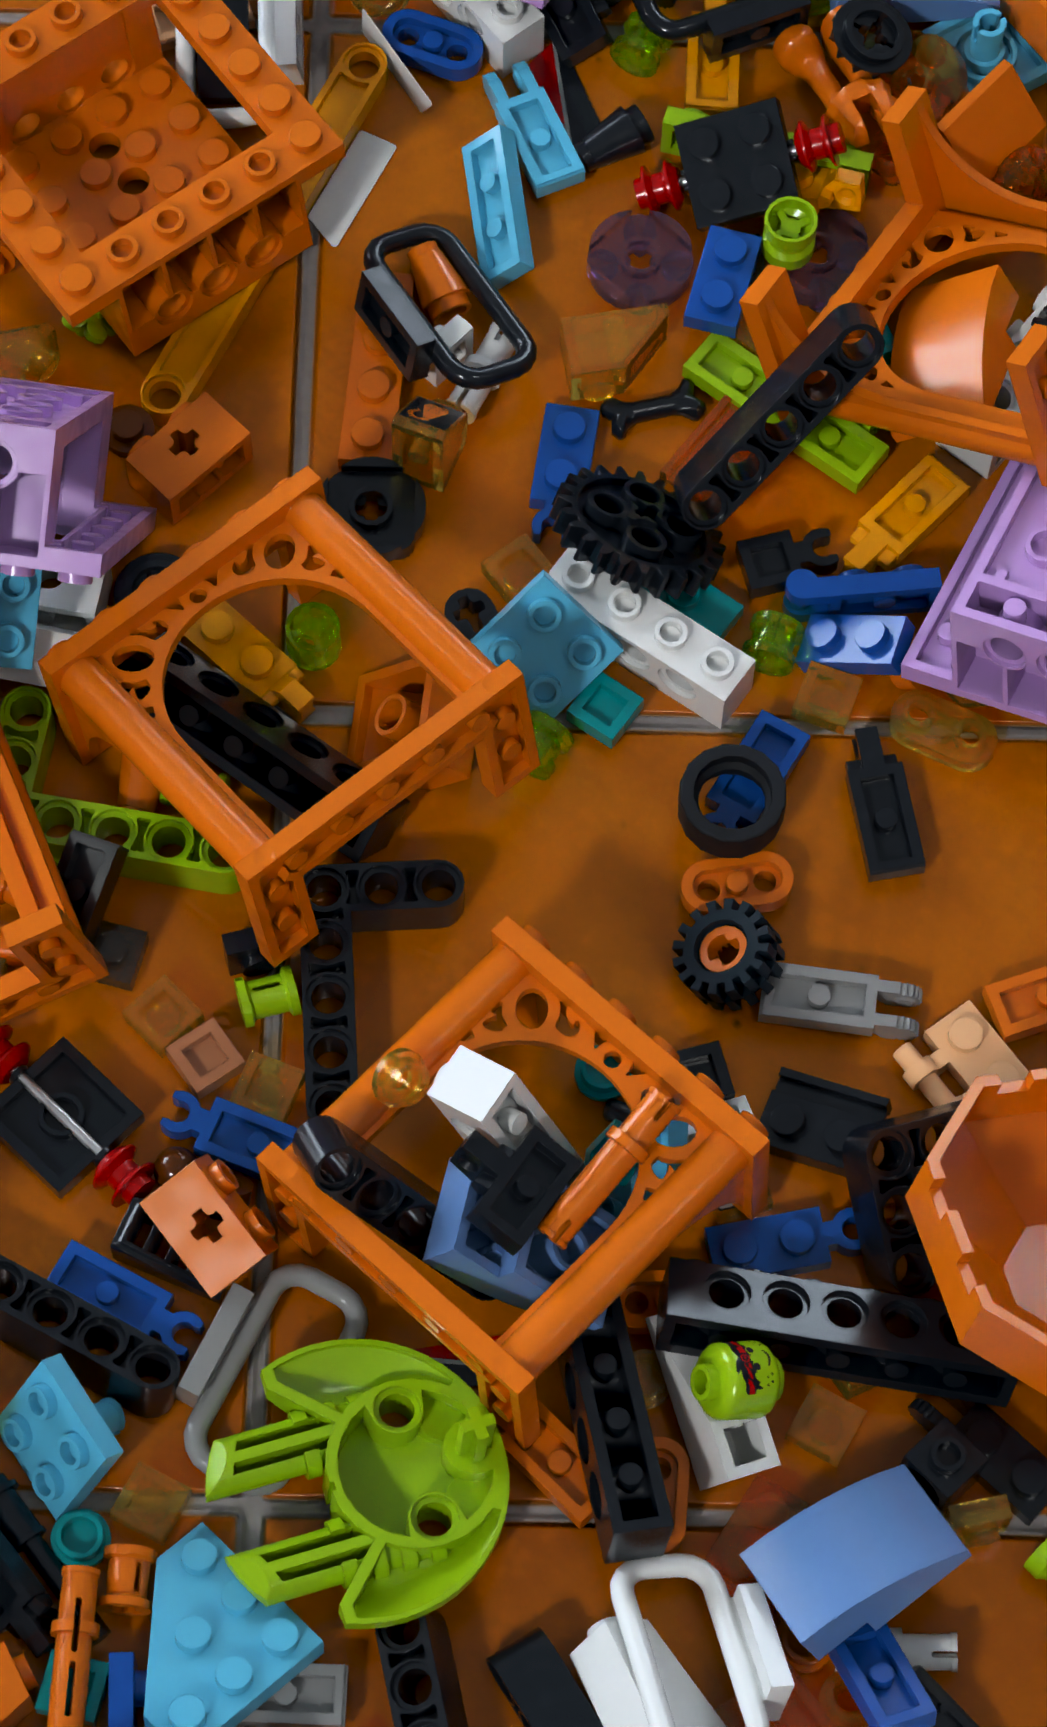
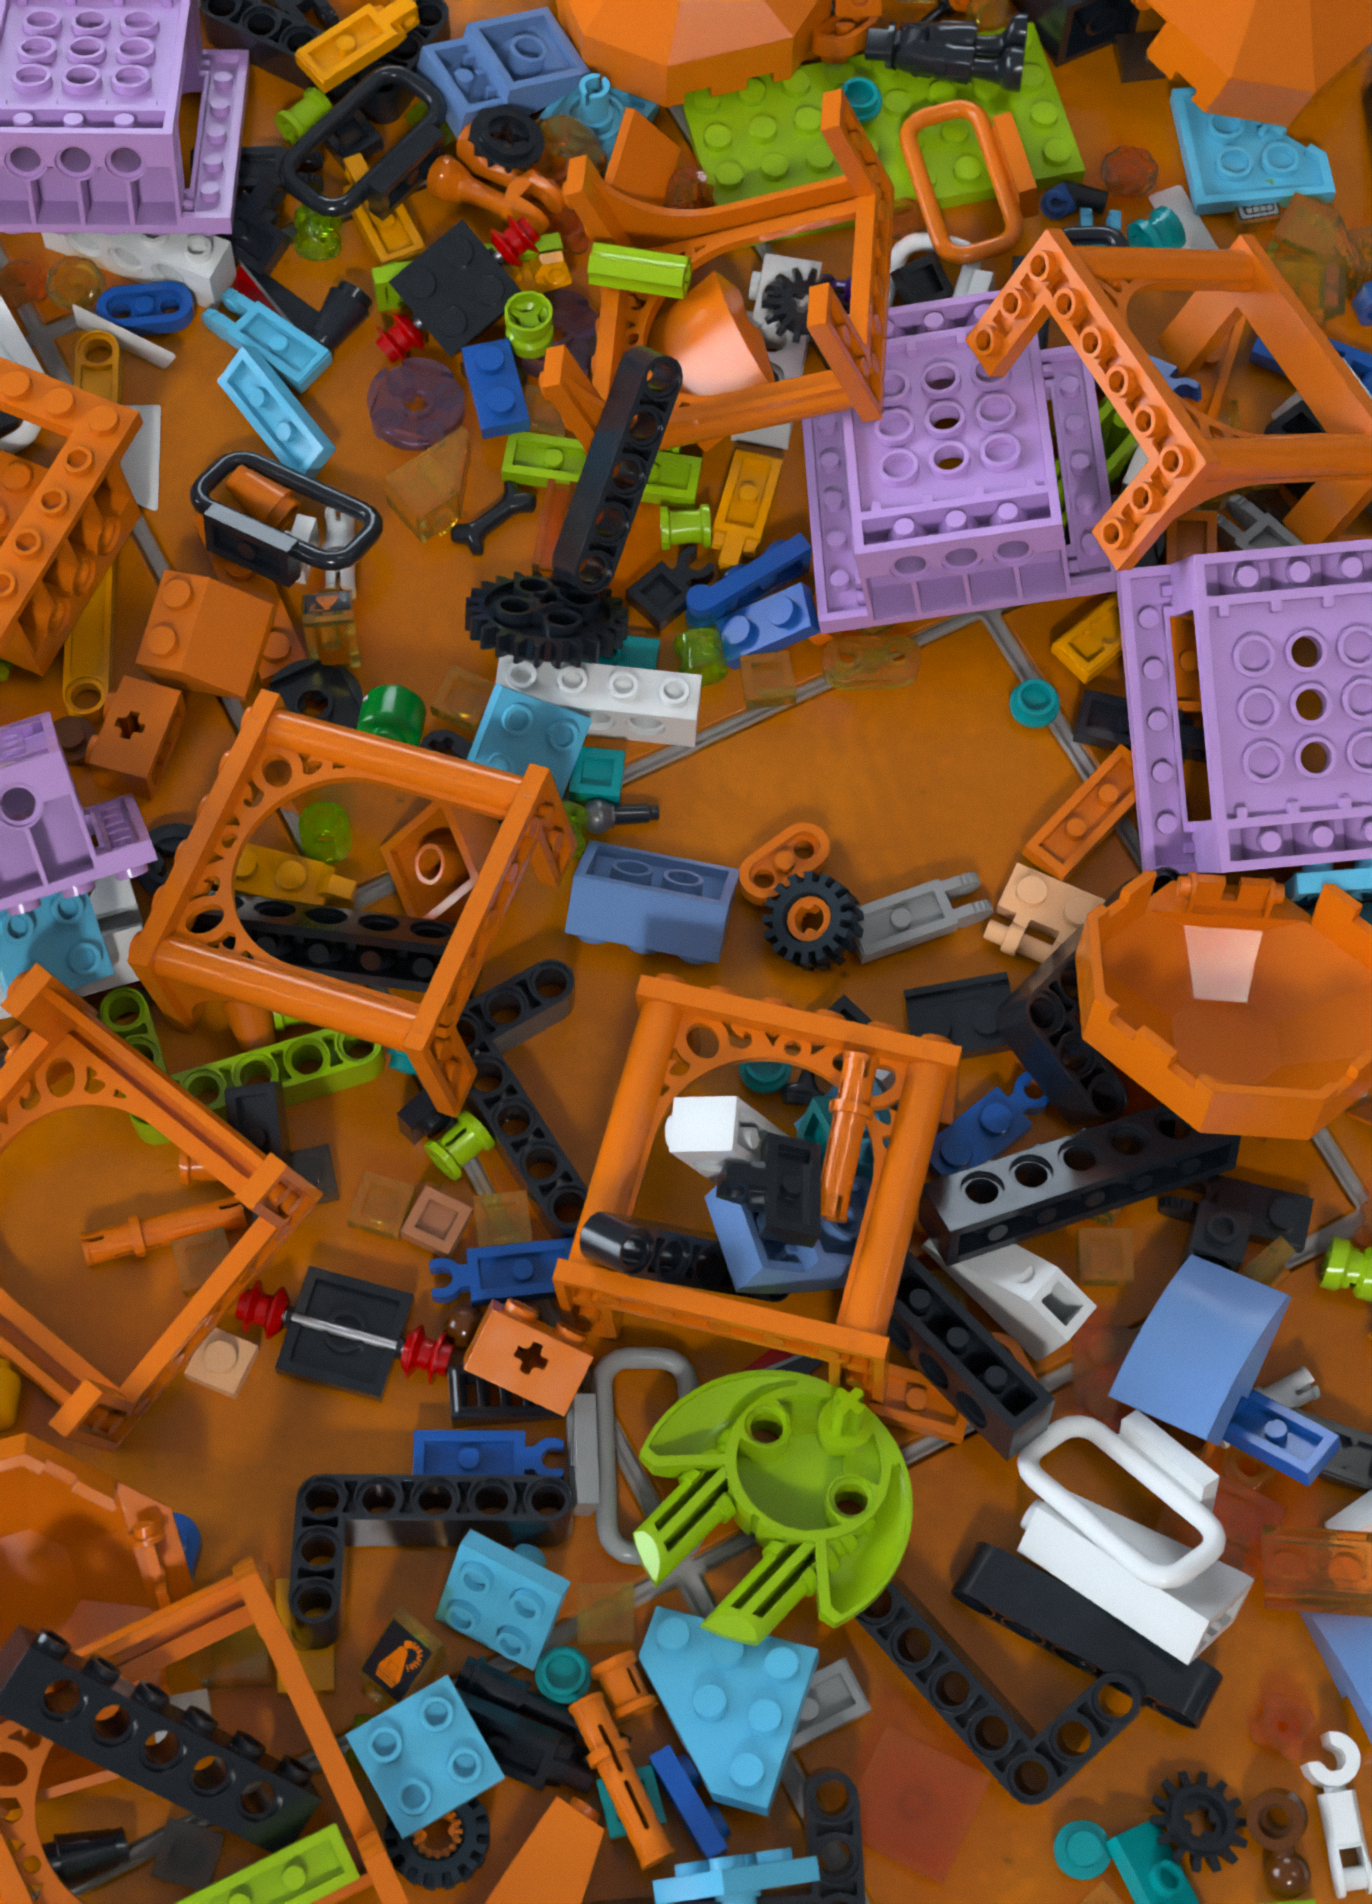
camera: 30 degrees left, 0 degrees up
clear yellow plate [372,1048,430,1107] -> none
blue plate [529,403,600,548] -> none
black tyre [678,744,786,858] -> none
lime head [690,1341,785,1421] -> none
blue plate [704,709,811,829] -> none
black hinge [845,726,926,882] -> none
none -> orange slope [135,569,277,701]
none -> green head [356,684,427,747]
none -> medium blue slope [565,840,739,965]
none -> piece [581,799,659,834]
none -> lime axle [587,242,692,299]
none -> lime bush [659,504,711,550]

